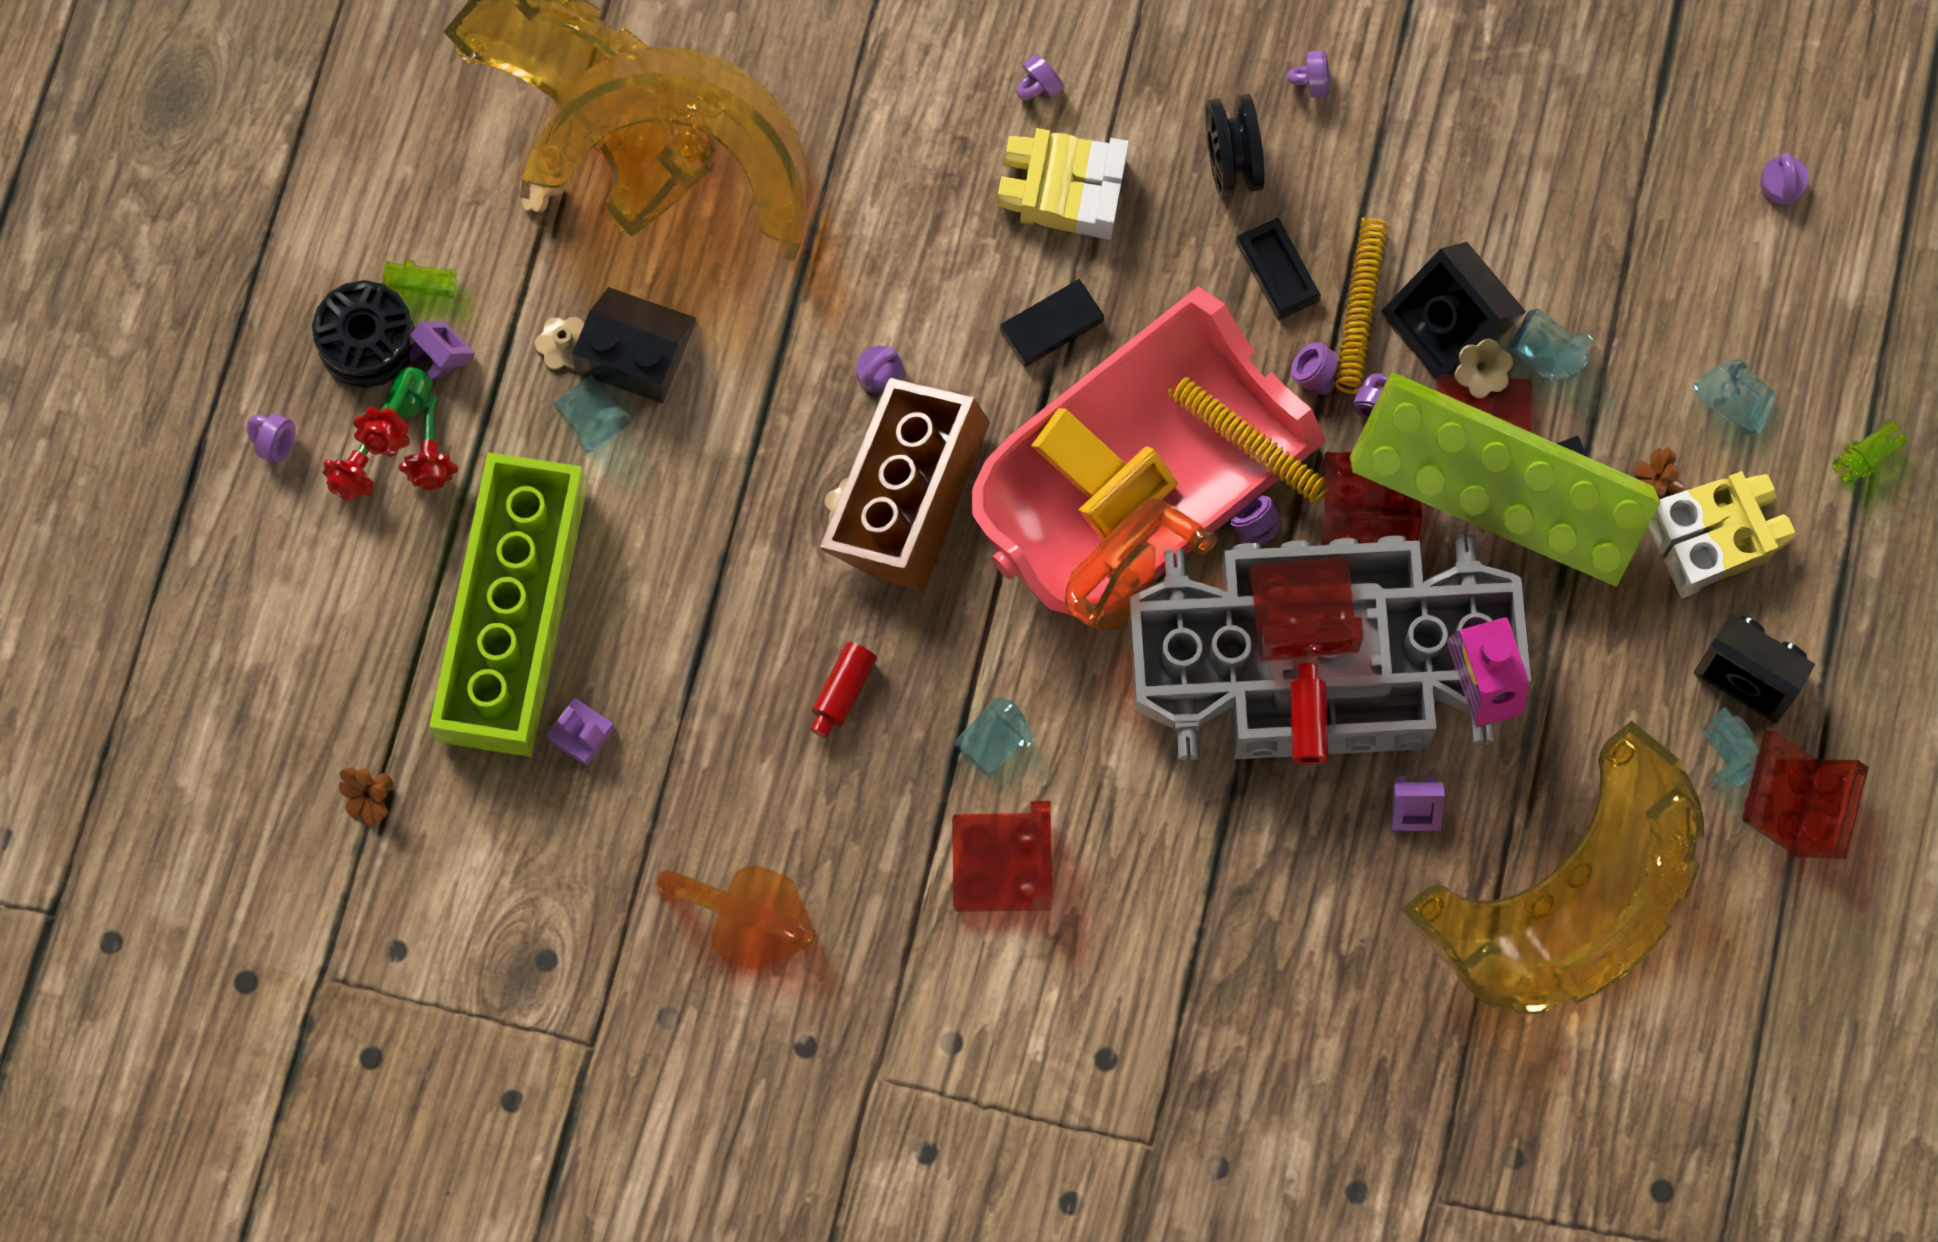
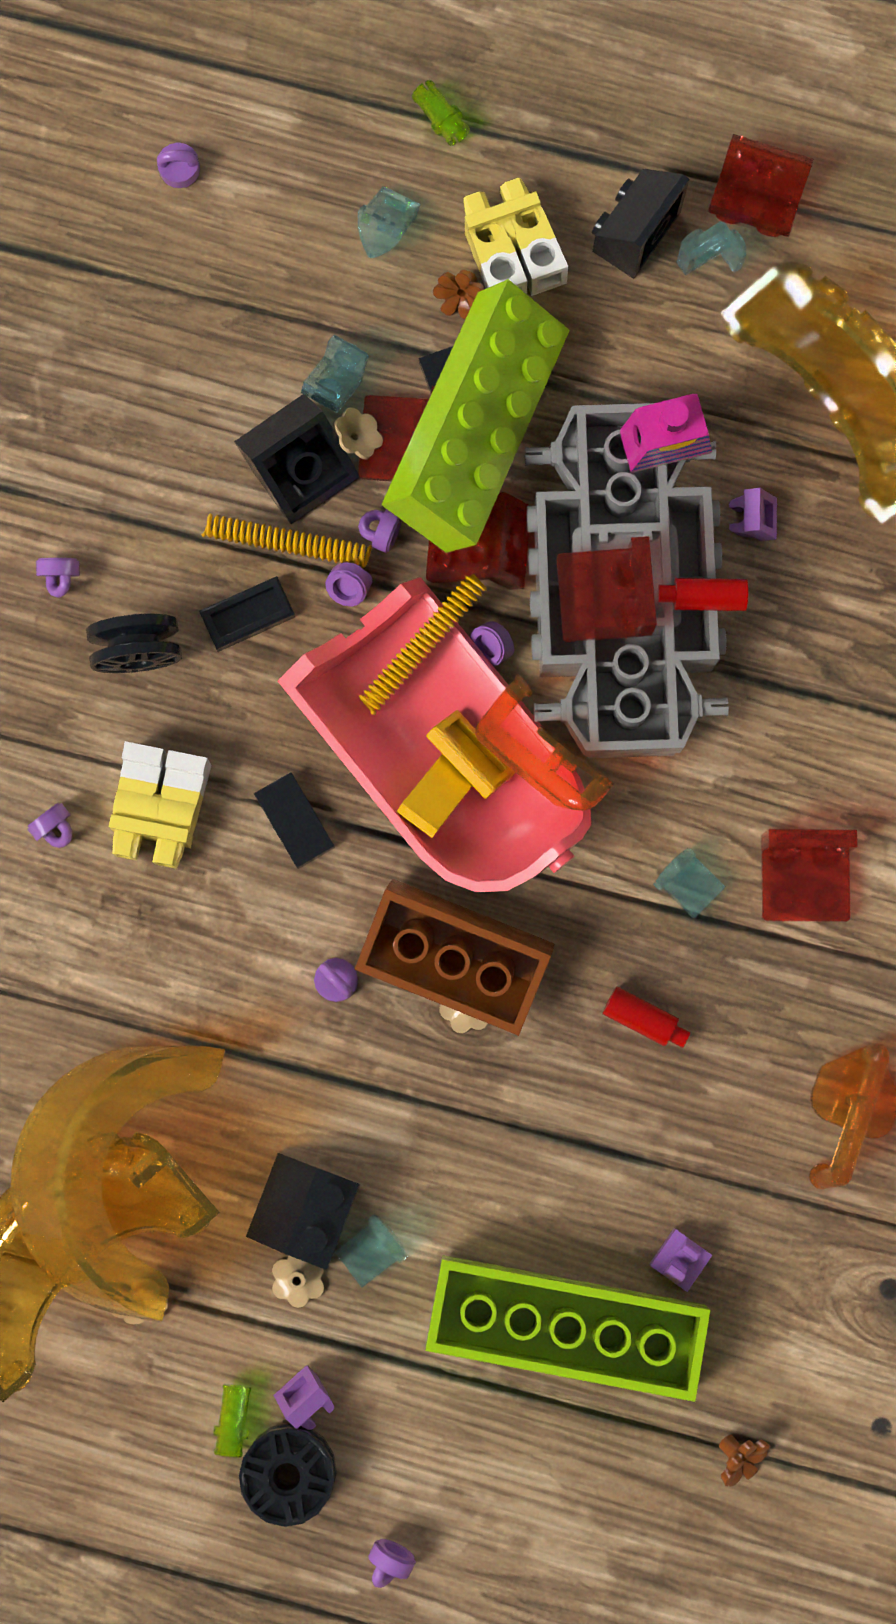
camera: 90 degrees left, 10 degrees up
red plant [322,367,458,501] -> none

